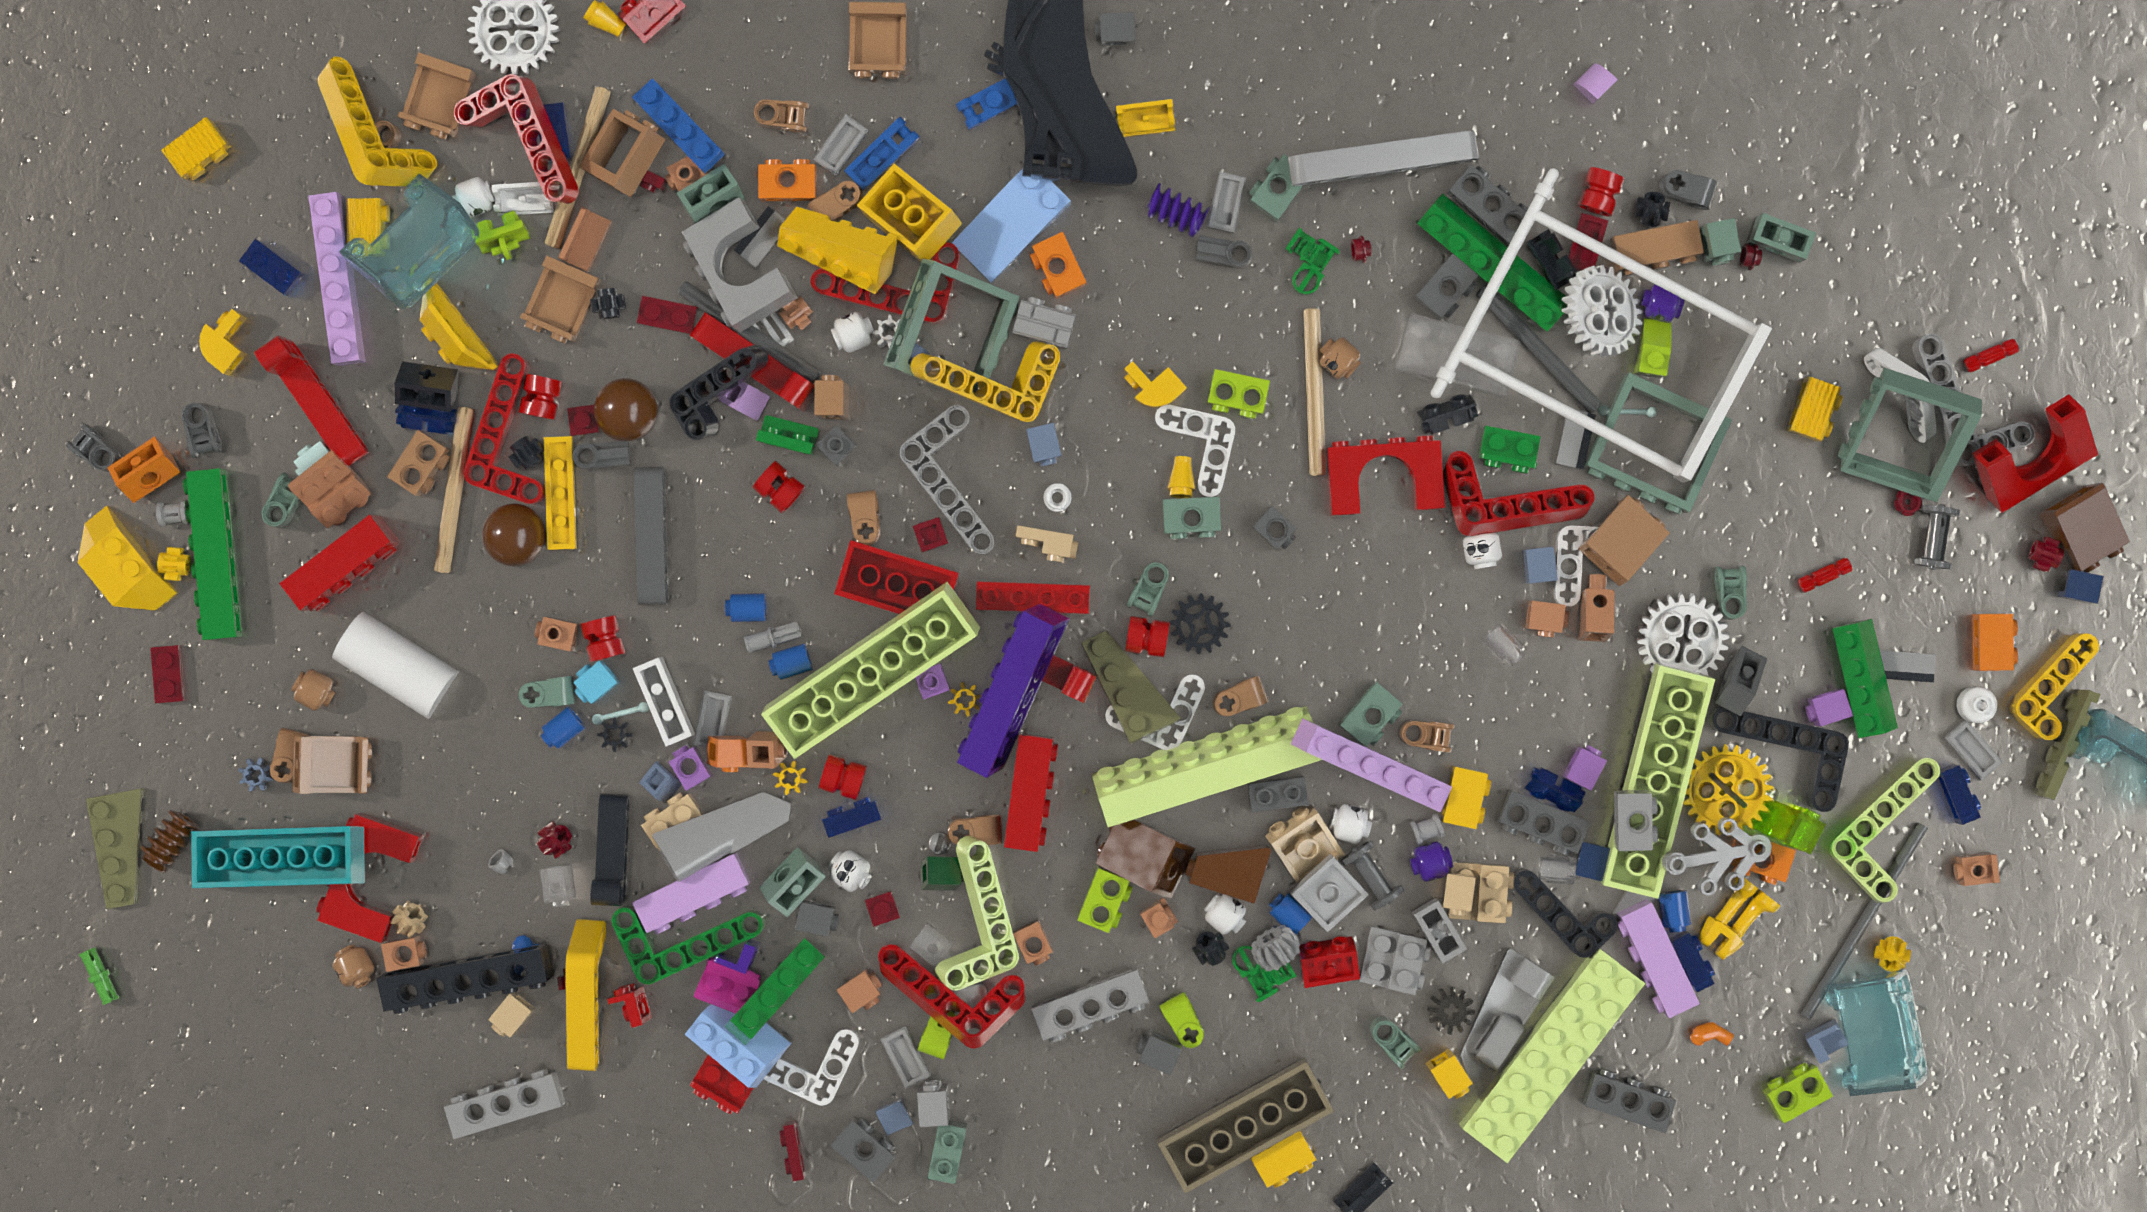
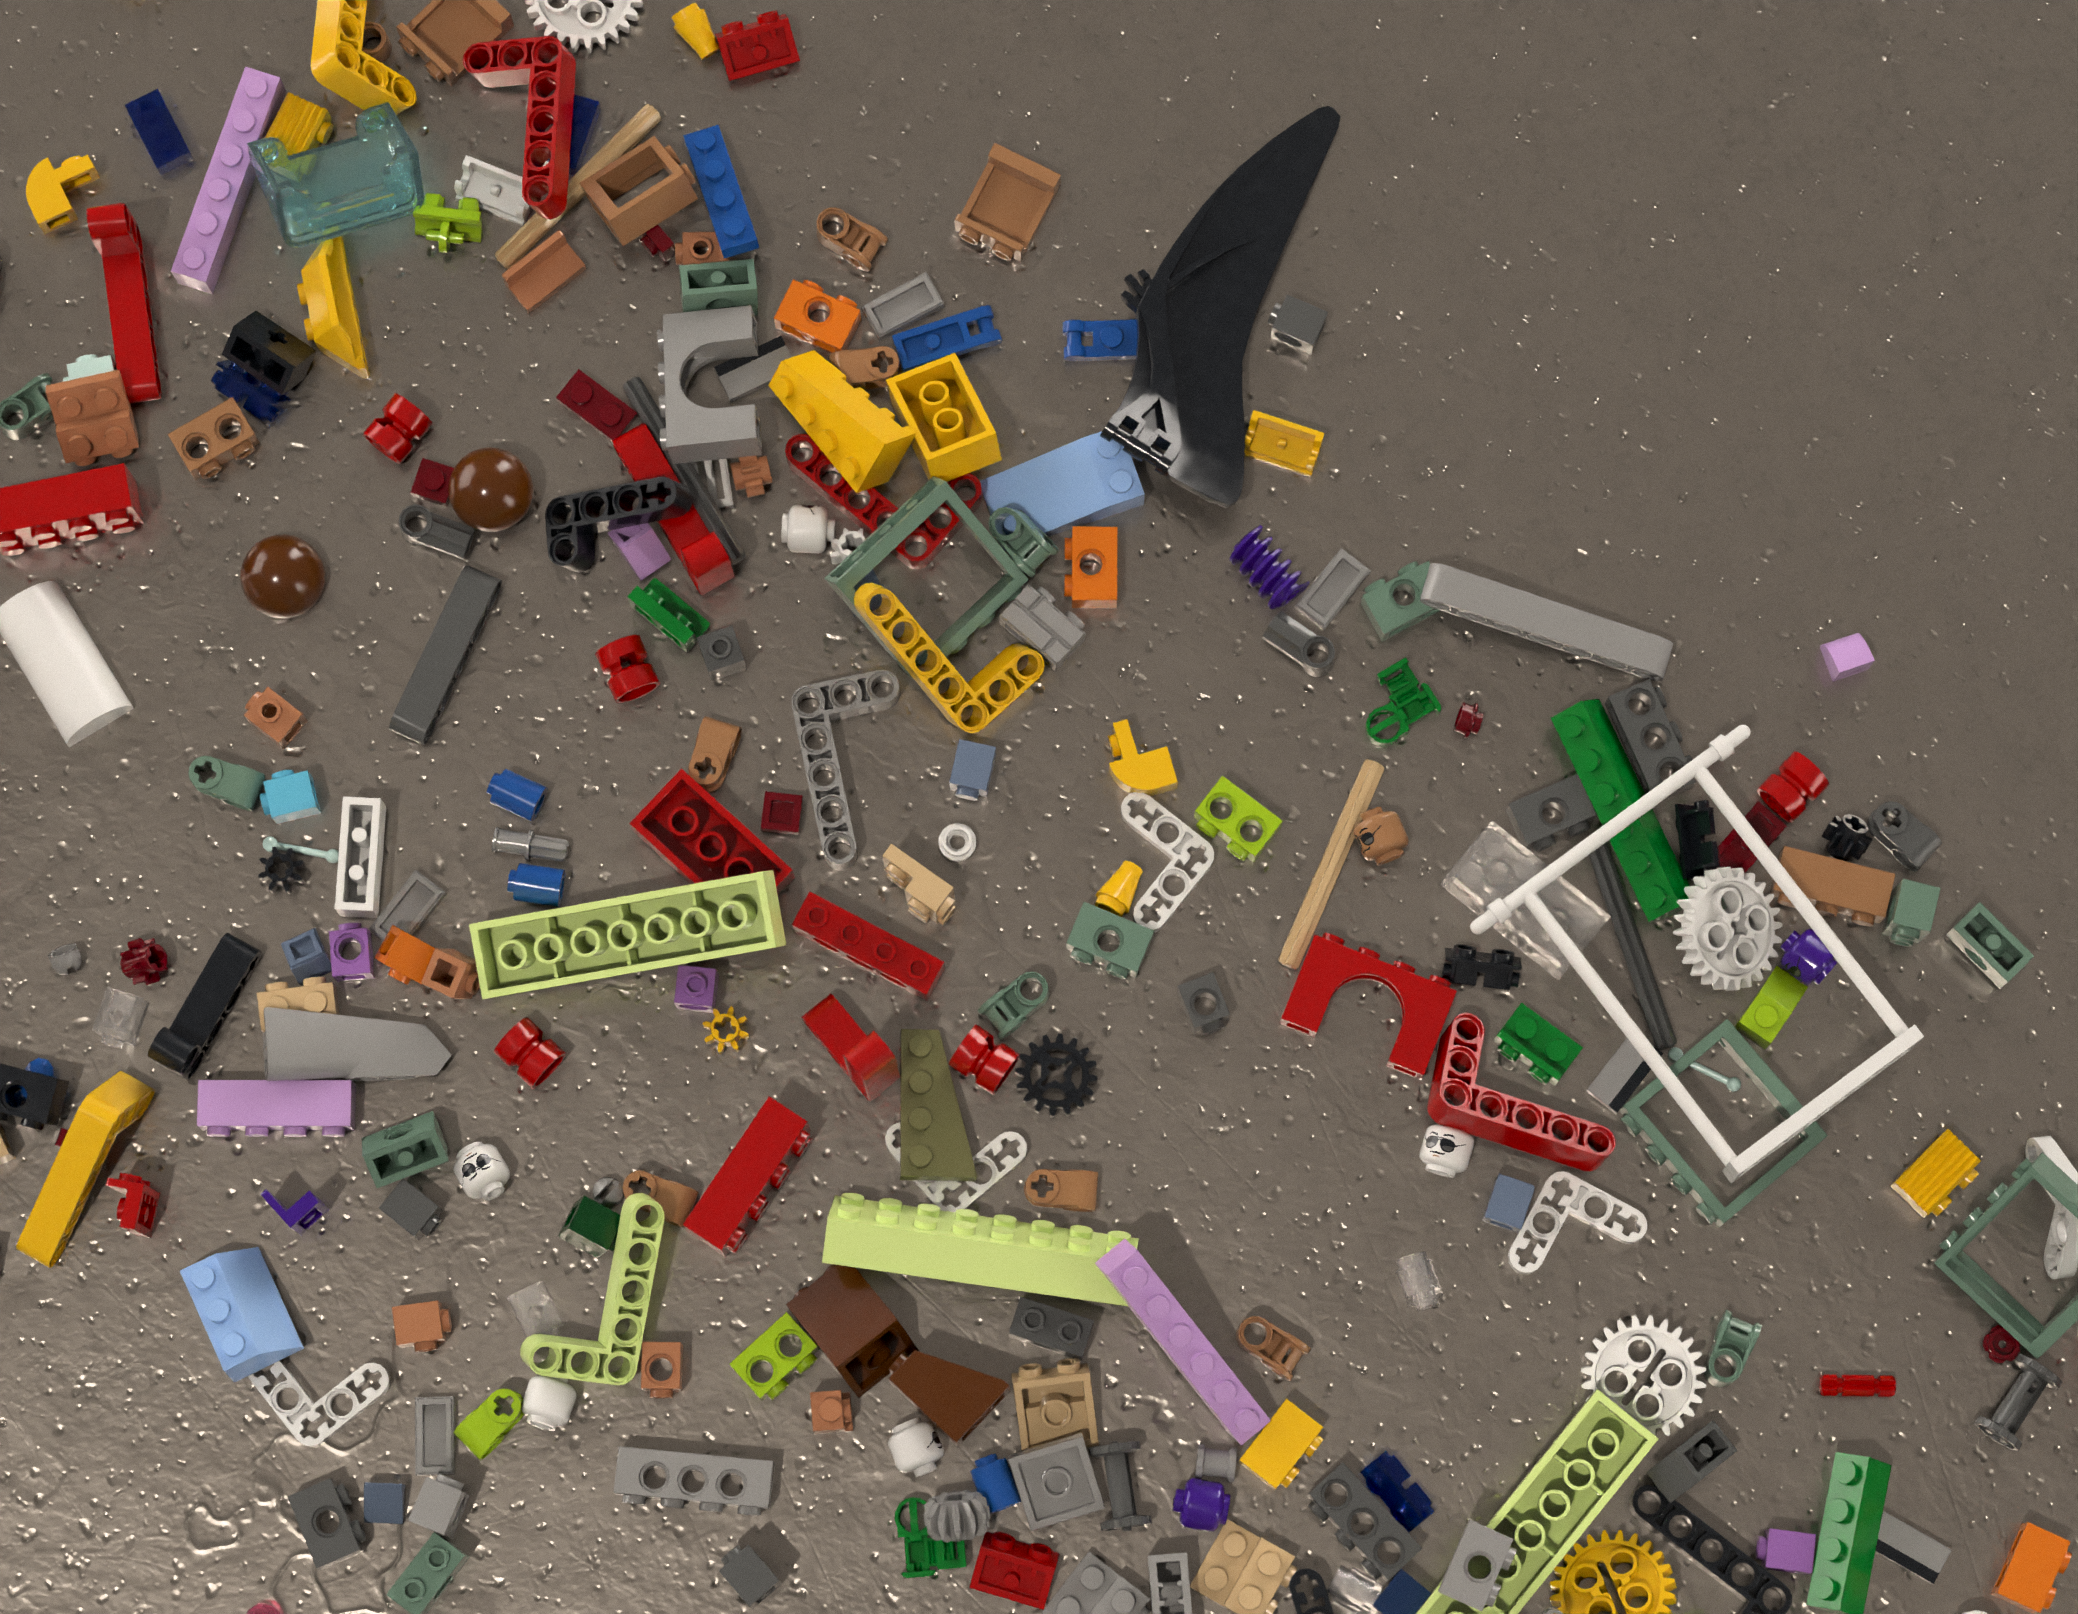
camera: 25 degrees right, 10 degrees down
tan axle [434,407,474,573] -> none
white head [451,177,495,218] -> none
red beam [464,353,545,505] -> none
black gear [508,436,544,471] -> none
medium nougat panel [520,255,602,344] -> none
blue brick [541,706,586,749] -> none
yellow plate [544,436,577,550] -> none
red wheel [580,615,626,662] -> none
black gear [590,288,626,320] -> none
green beam [611,906,766,985] -> none
red bracket [689,1054,753,1114] -> none
dark pink bracket [694,957,762,1014] -> none
green brick [724,938,825,1045] -> none
yellow gear [773,760,808,795] -> none
dark red plate [779,1120,806,1182] -> none
medium nougat brick [814,375,849,420] -> none
clear blue piece [822,797,883,838] -> none
dark red plate [864,890,900,927] -> none
red beam [878,944,1026,1049] -> none
dark purple brick [957,604,1070,778] -> none
lime piece [1159,992,1204,1048] -> none
black gear [1192,931,1230,966] -> none
white head [1329,804,1372,844] -> none
sand green brick [1339,682,1403,747] -> none
tan brick [1443,872,1476,916] -> none
nougat brick [1525,601,1569,638] -> none
medium lavender brick [1563,745,1607,791] -> none
medium nougat panel [1578,495,1670,587] -> none
nougat torso [1578,574,1615,642] -> none
dark red plate [1740,244,1762,270] -> none
none -> sand green piece [988,507,1059,577]

